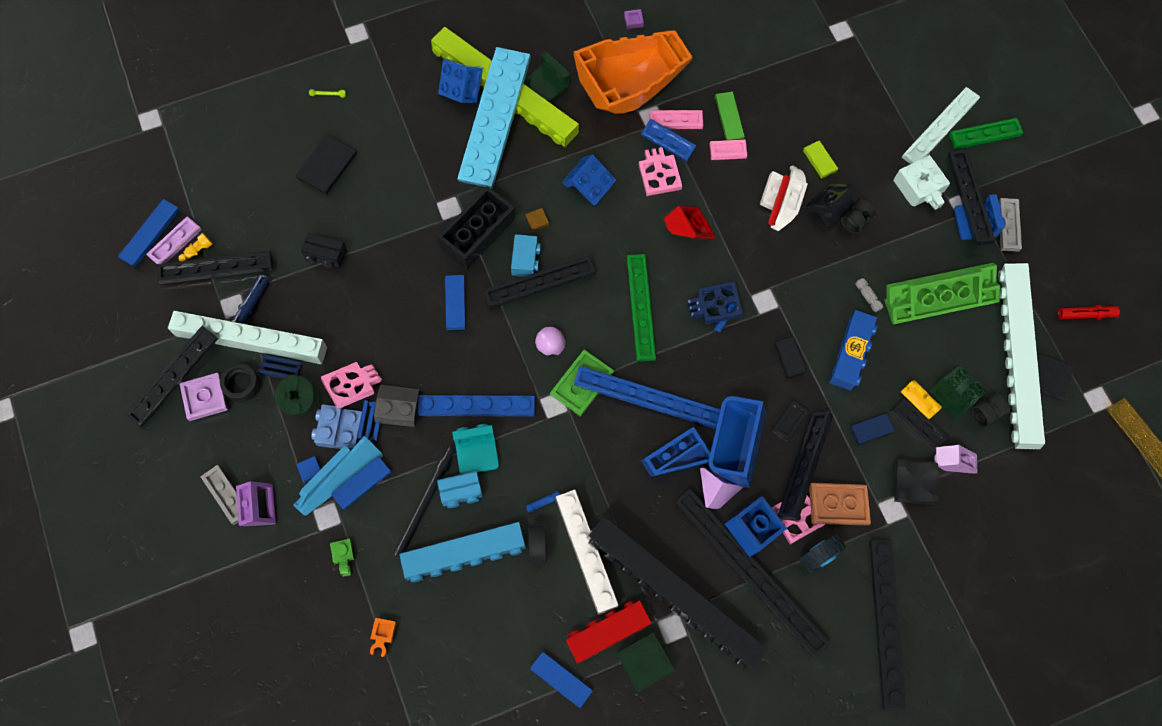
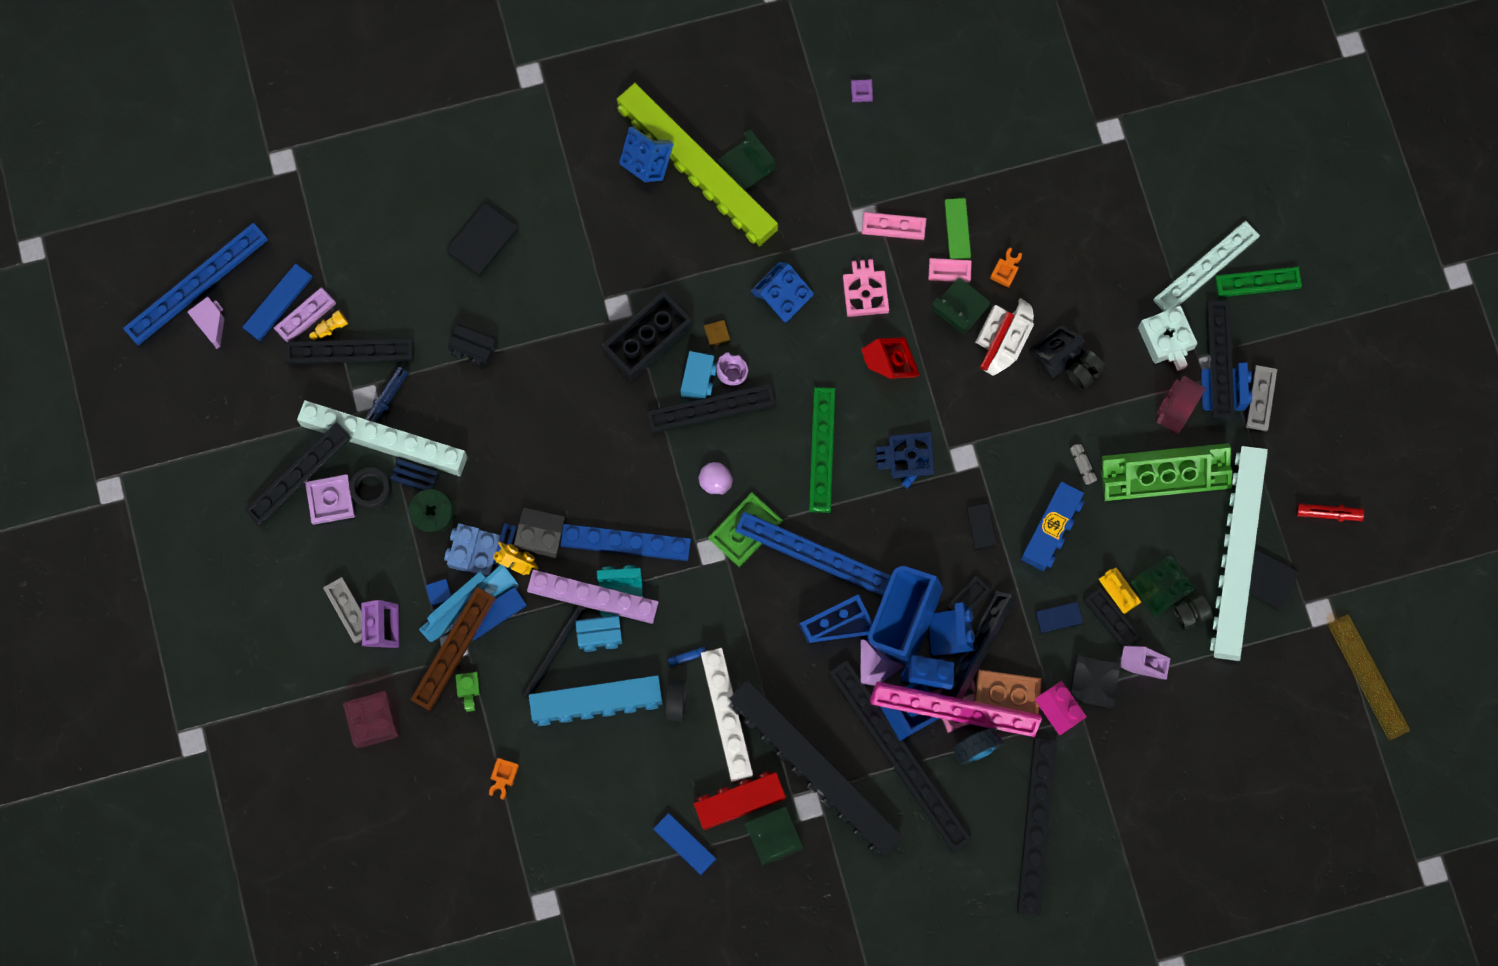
camera: 10 degrees right, 5 degrees up
lime hinge [309,89,346,98] -> none
bright pink piece [321,362,382,409] -> none
blue tile [445,275,466,330] -> none
medium azure plate [457,47,531,189] -> none
orange windscreen [573,30,692,113] -> none
blue tile [641,119,696,162] -> none
lime tile [803,141,838,179] -> none
none -> blue plate [123,223,268,345]
none -> lavender slope [188,297,224,349]
none -> clear pink brick [343,691,399,749]
none -> reddish brown plate [410,587,497,711]
none -> yellow hinge [494,541,538,575]
none -> lavender plate [527,570,658,624]
none -> lavender hair [716,352,748,385]
none -> dark pink tile [870,682,1042,737]
none -> blue bracket [900,655,954,689]
none -> blue bracket [929,602,975,656]
none -> clear green bracket [932,278,990,335]
none -> orange plate [990,248,1022,288]
none -> dark pink brick [1035,681,1087,736]
none -> clear pink brick [1156,376,1206,435]

